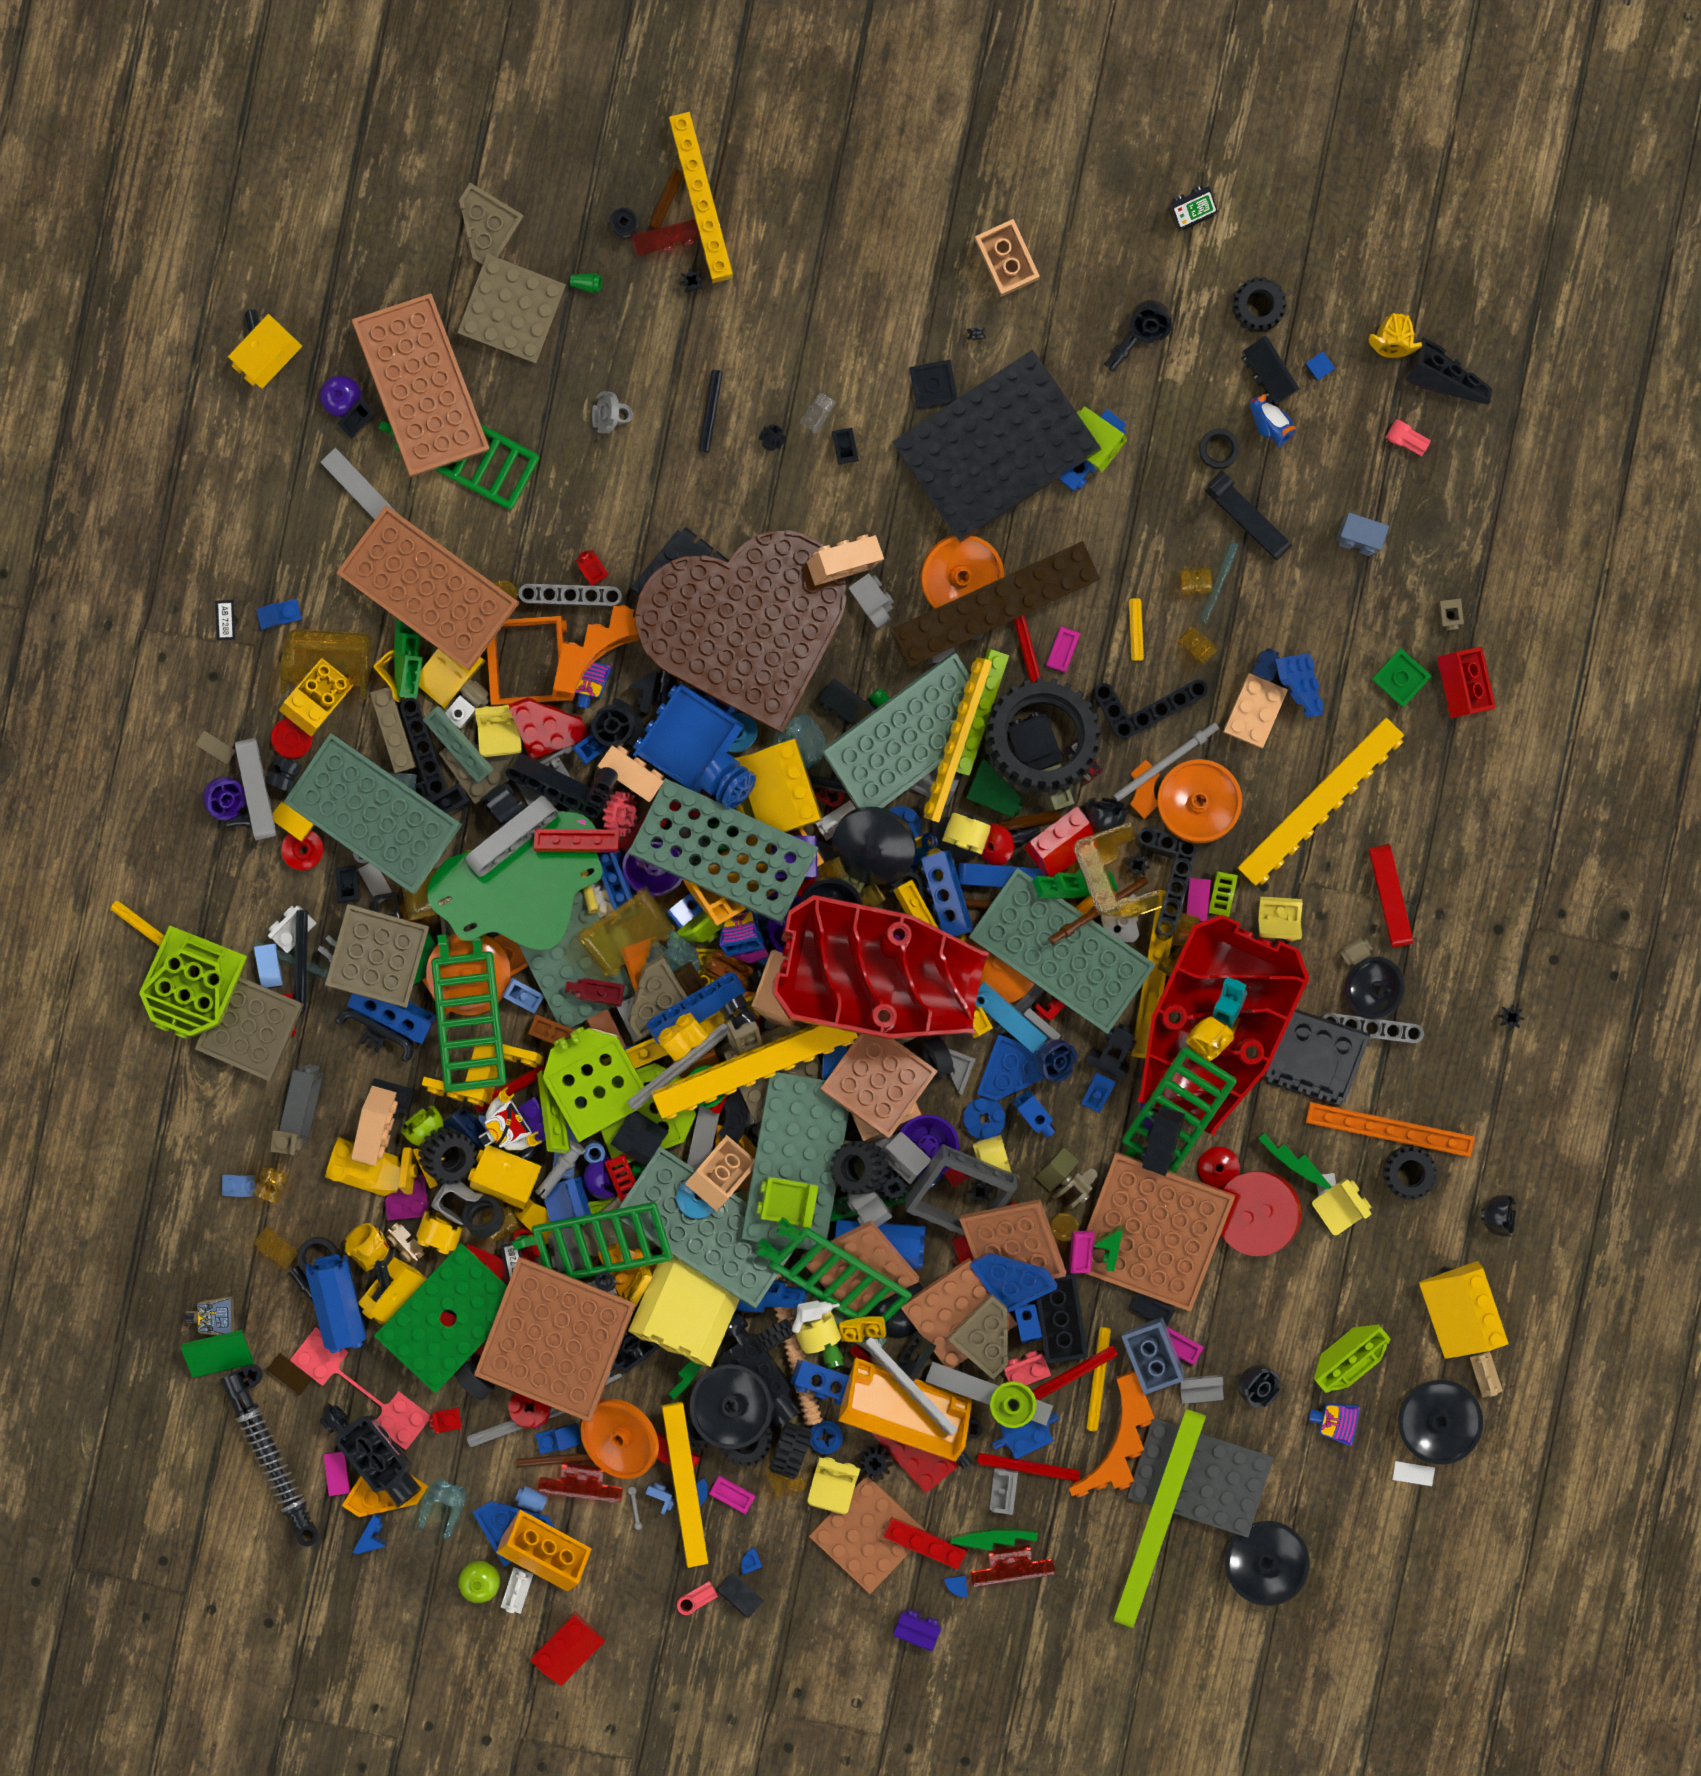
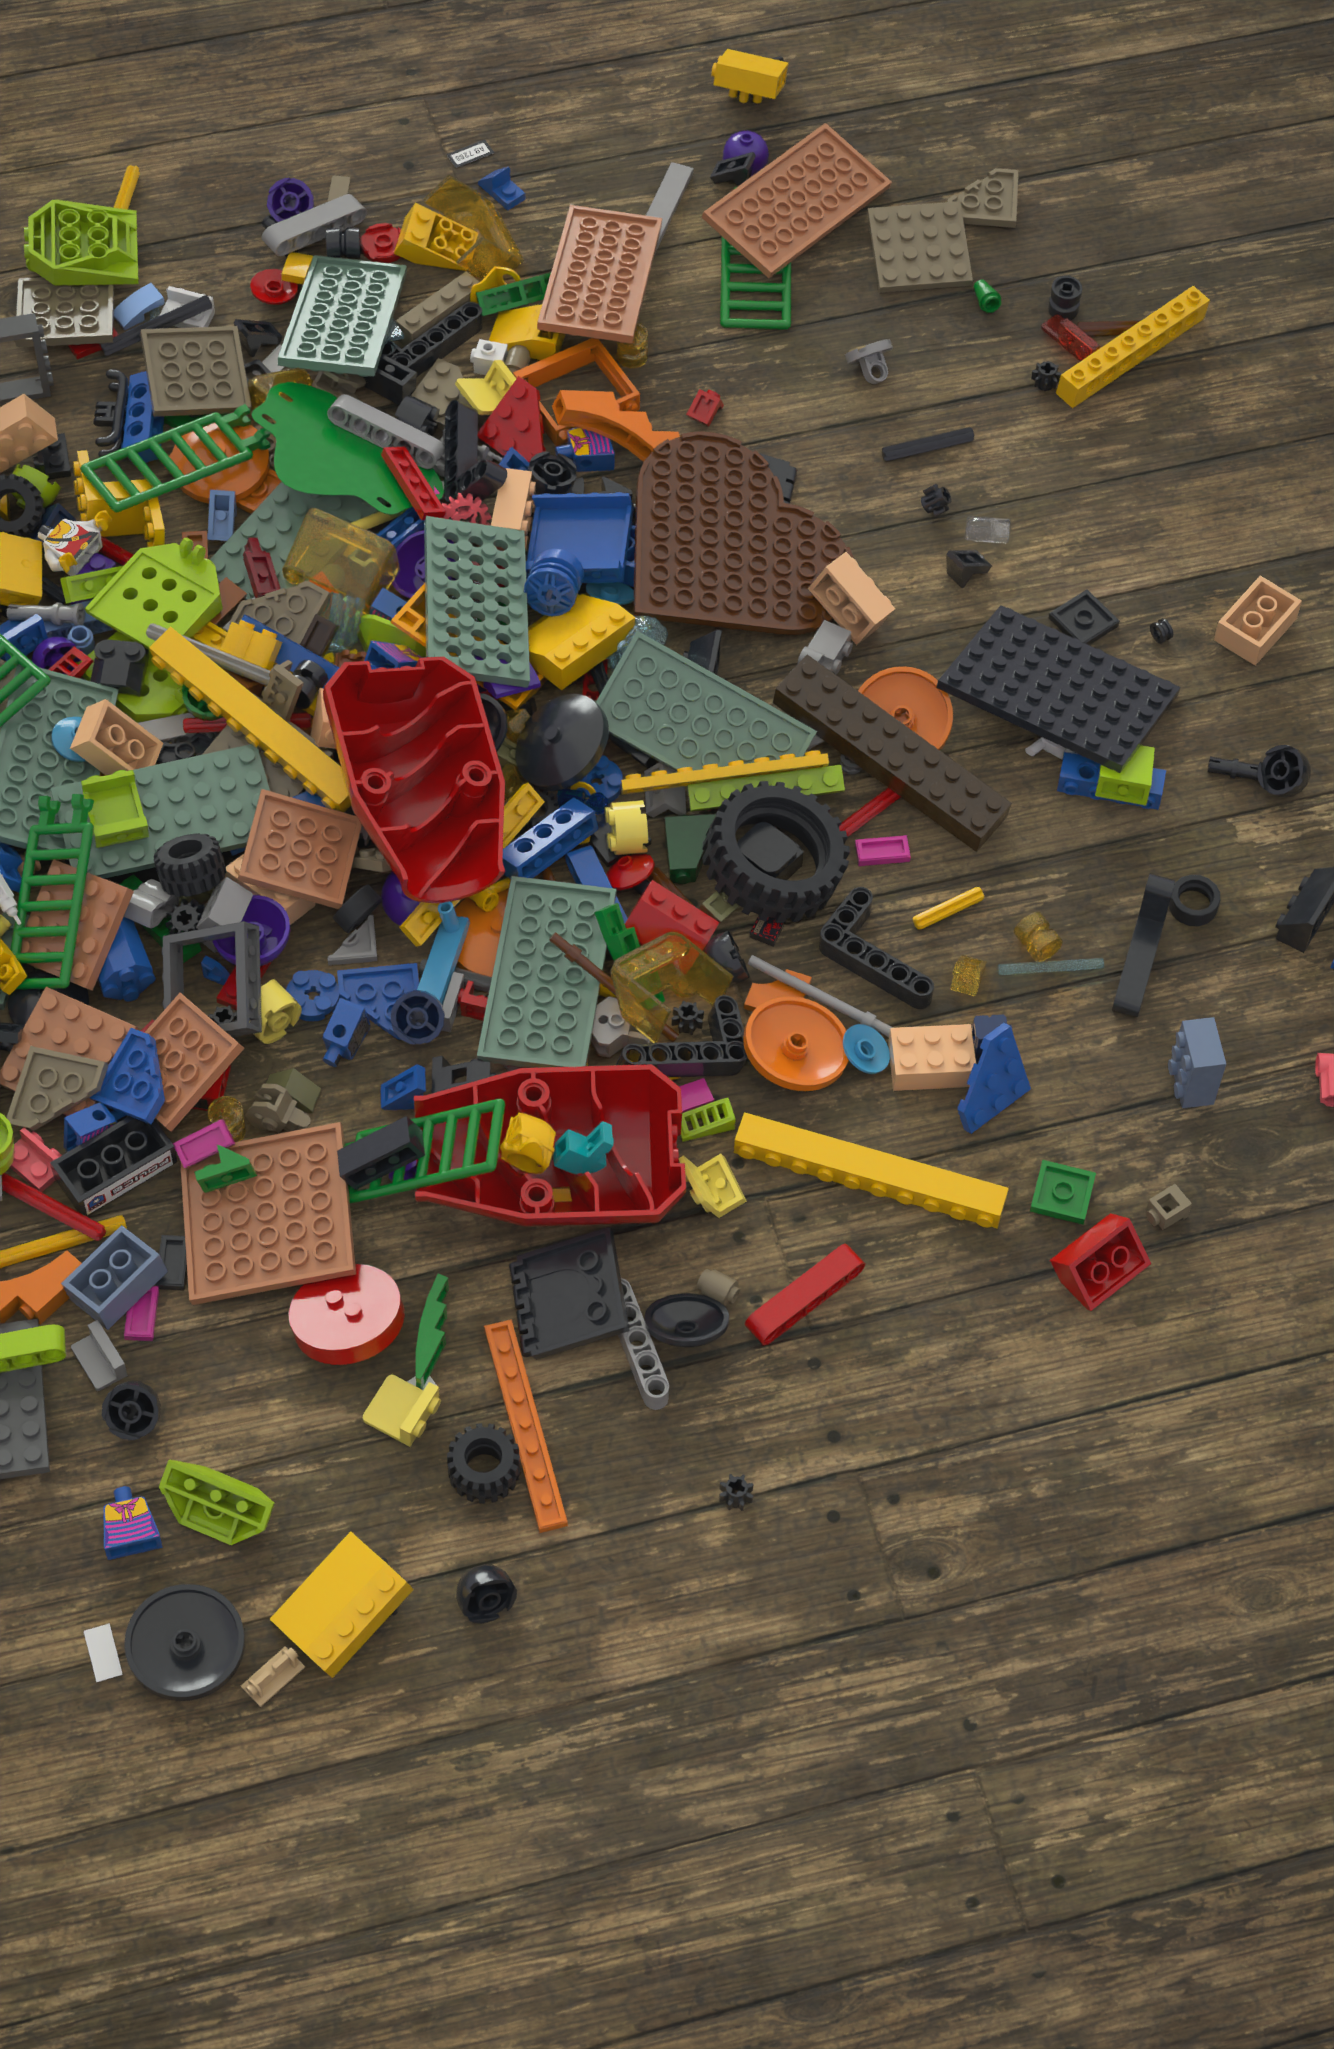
camera: 60 degrees right, 30 degrees down
sand green plate [423,706,494,783] -> none
light grey beam [519,584,623,607] -> none
red dish [1198,1146,1240,1189] -> none
blue animal [1250,394,1296,448] -> none
none -> dark azure dish [843,1024,890,1074]

